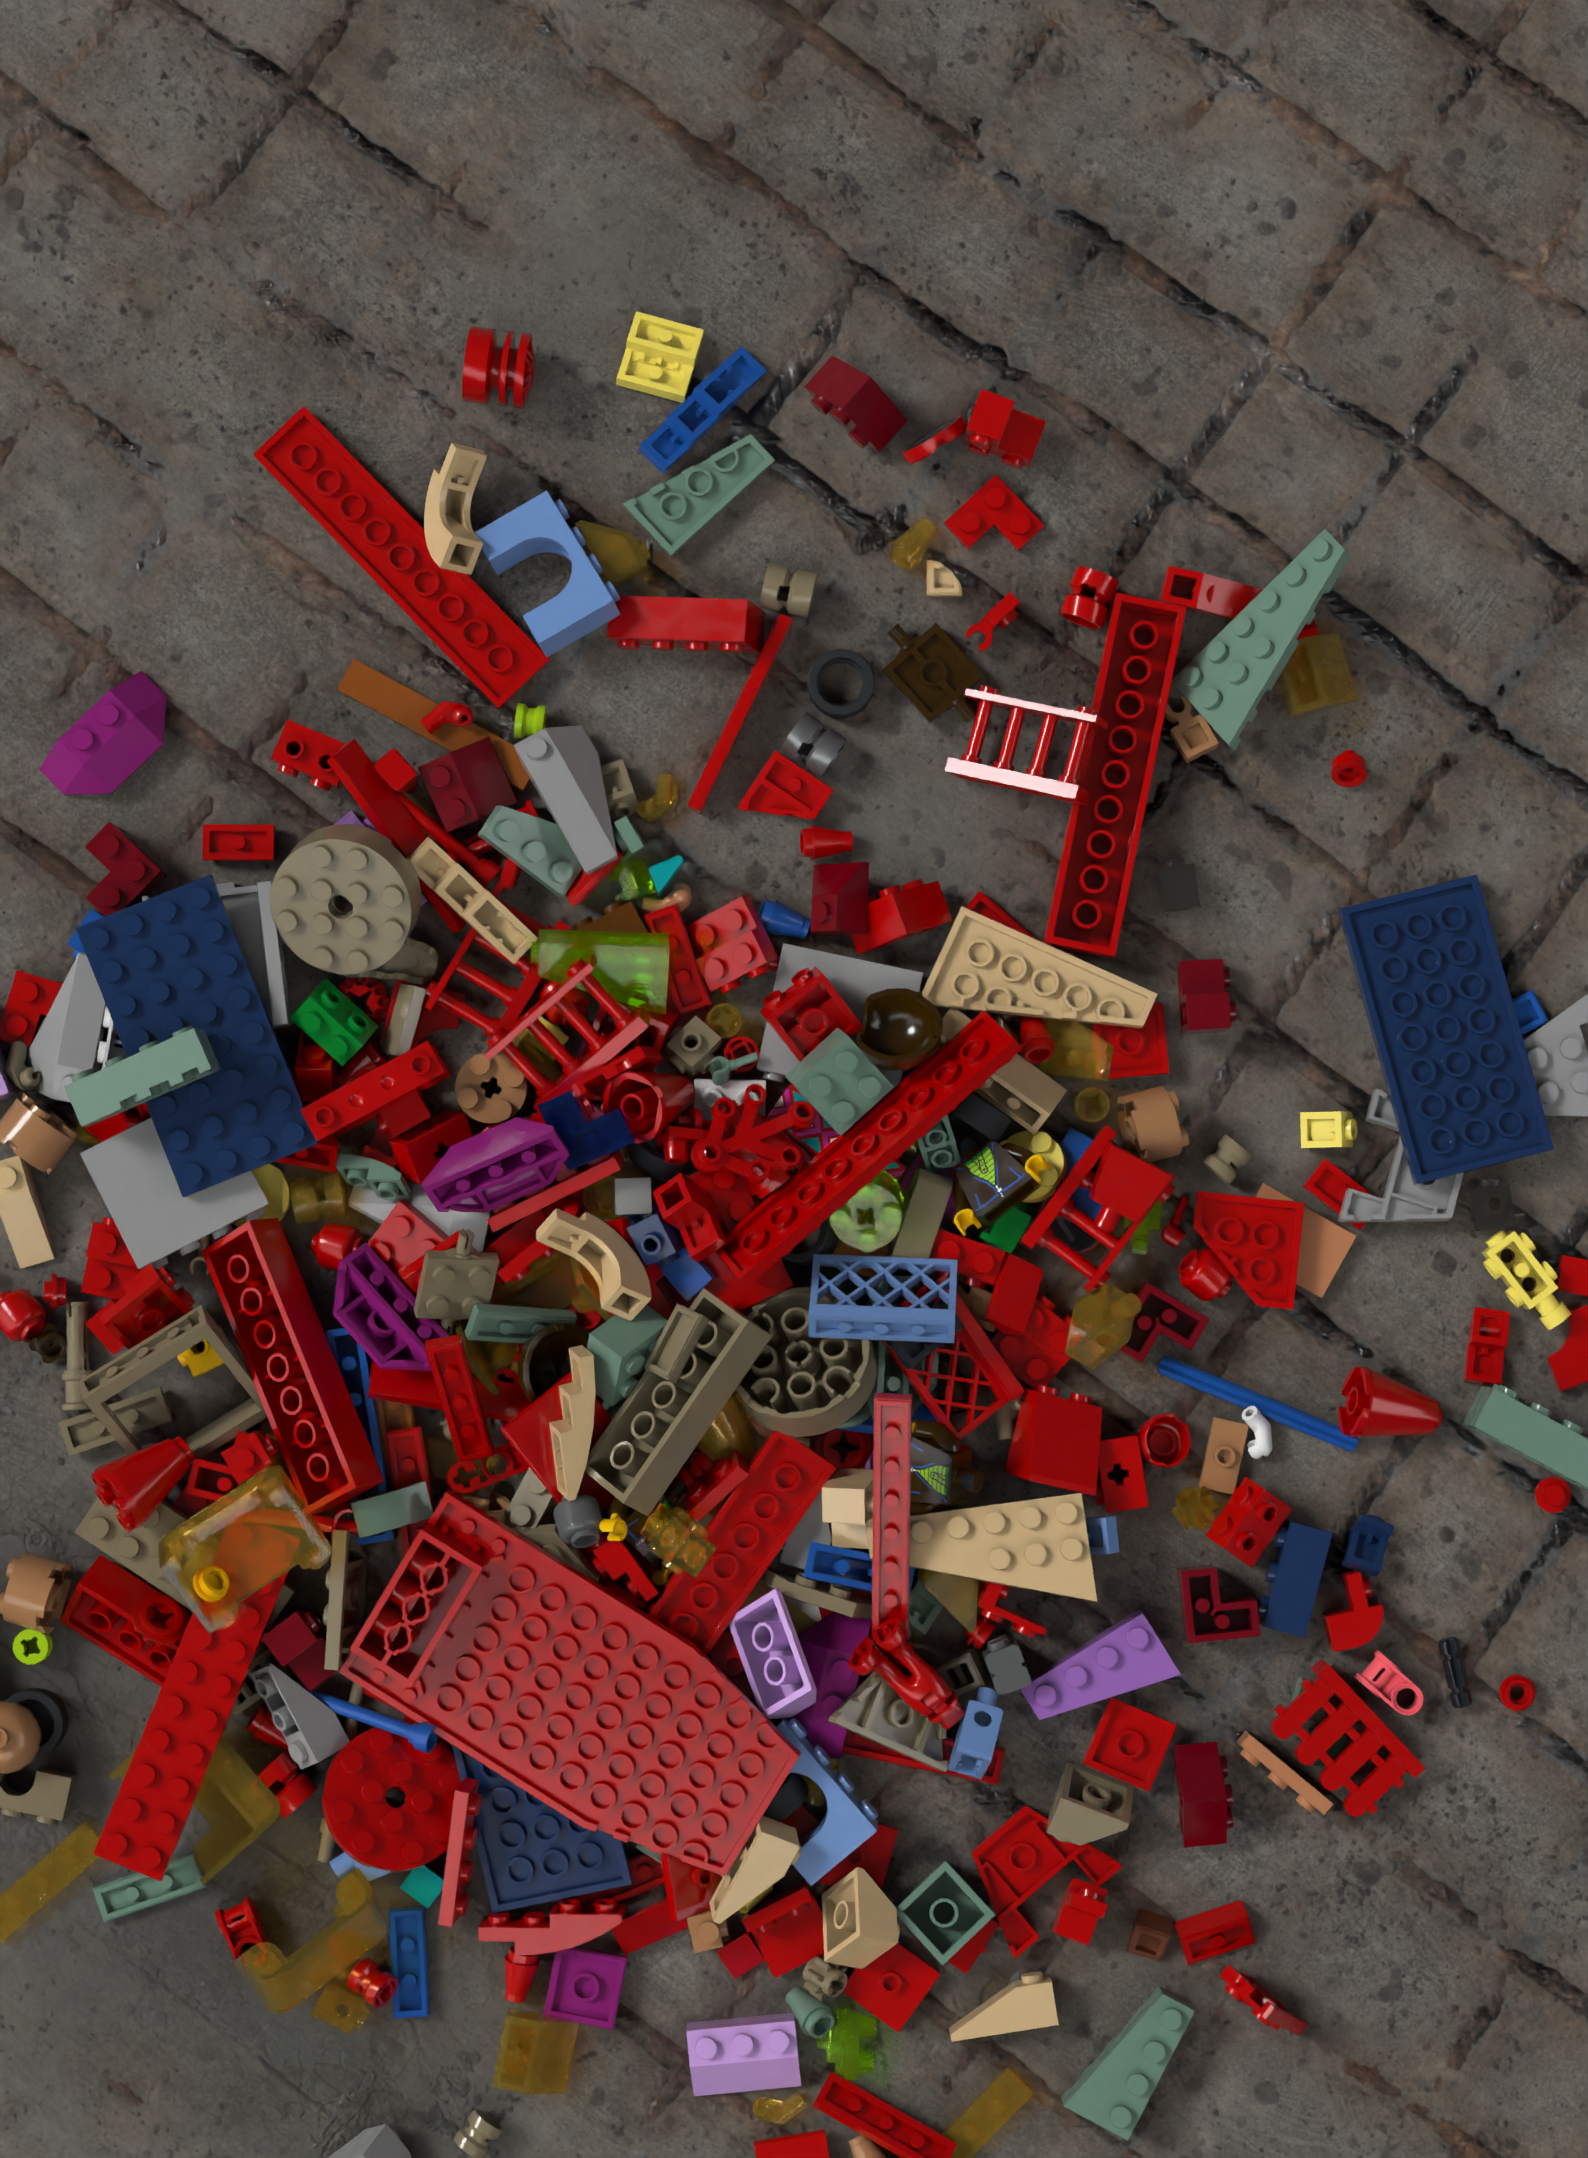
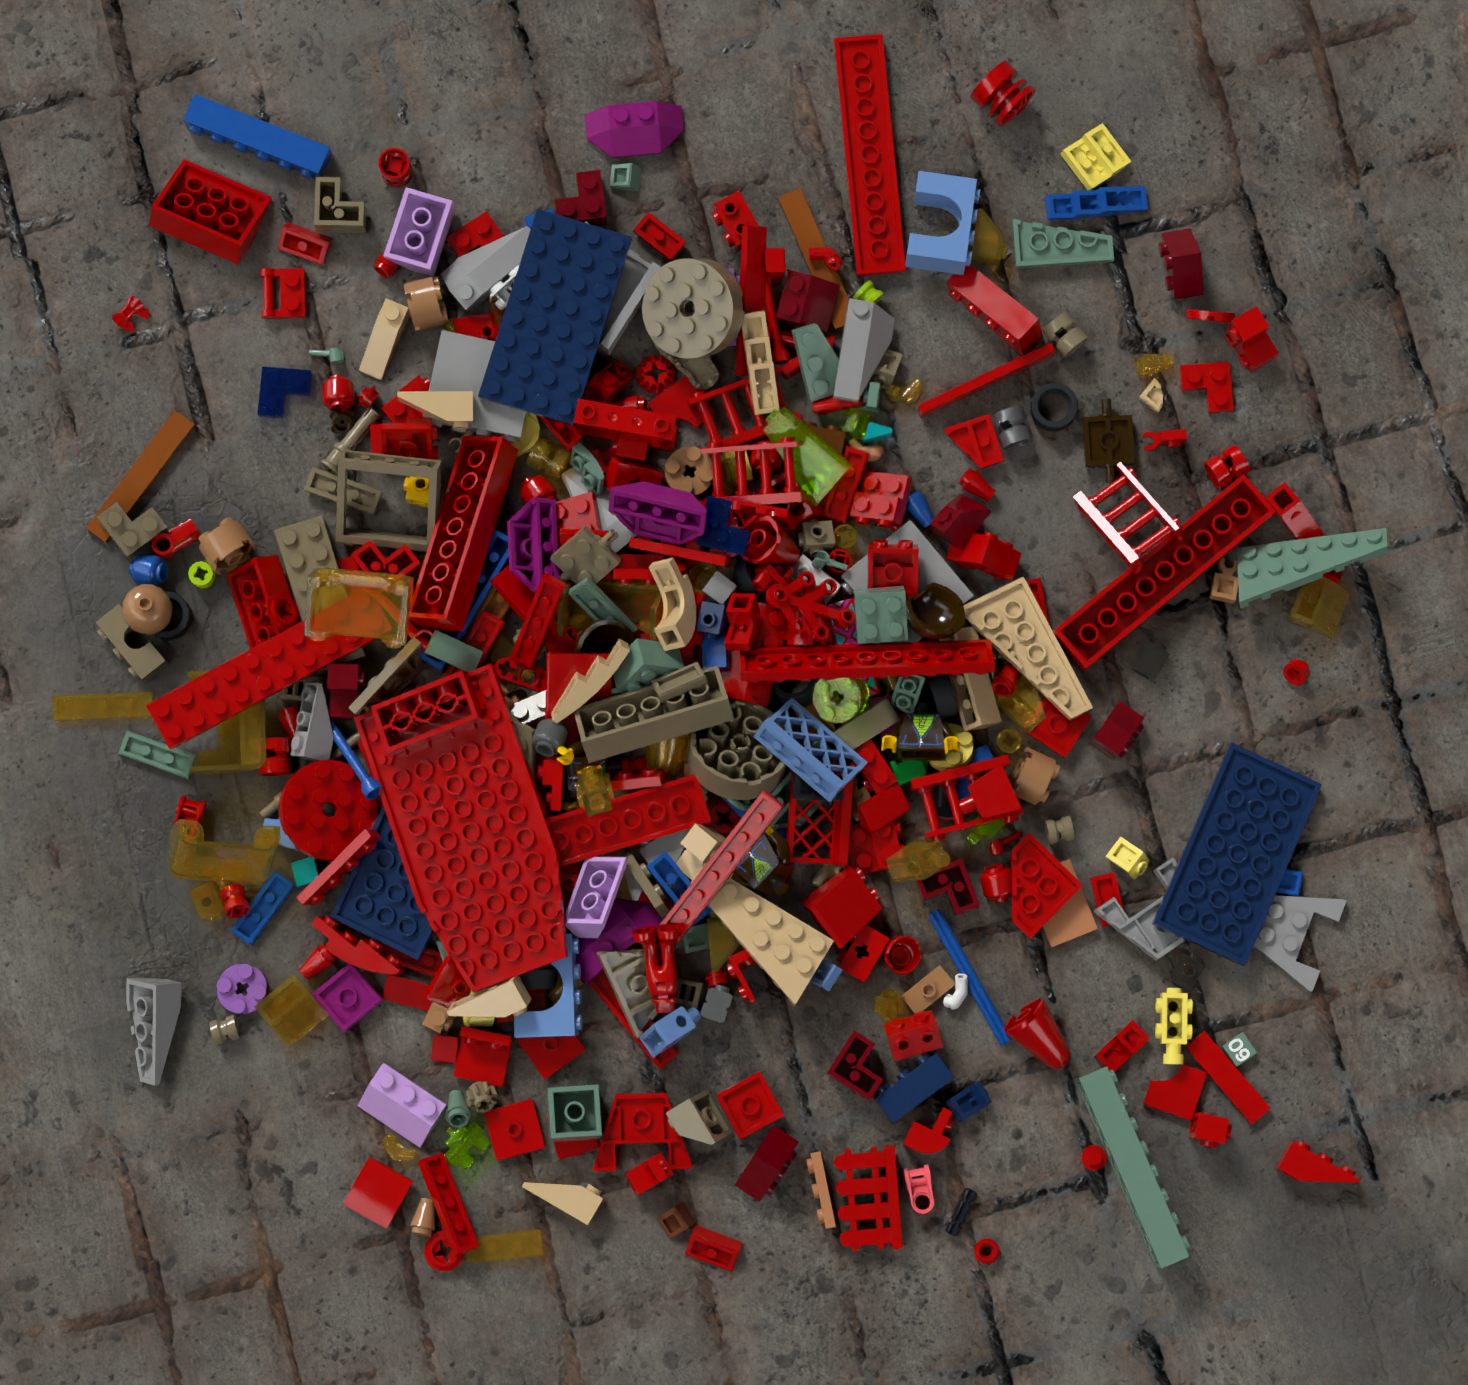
camera: 40 degrees right, 5 degrees down
dark tan arm [5,1041,40,1090] -> none
sand green wedge [64,1025,221,1127] -> none
red cone [91,1436,195,1533] -> none
yellow plate [193,1566,229,1602] -> none
red bracket [221,1431,278,1484] -> none
green brick [289,978,378,1066] -> none
dark tan tile [382,984,426,1057] -> none
tan arch [424,442,487,575] -> none
tan slope [822,1867,900,1969] -> none
medium lavender wedge [1020,1610,1181,1720] -> none
sand green wedge [1061,1986,1195,2141] -> none
red wing [1220,1964,1308,2036] -> none
none -> medium lavender plate [217,964,268,1014]
none -> tan slope [397,391,473,429]
none -> sand green slope [609,163,642,191]

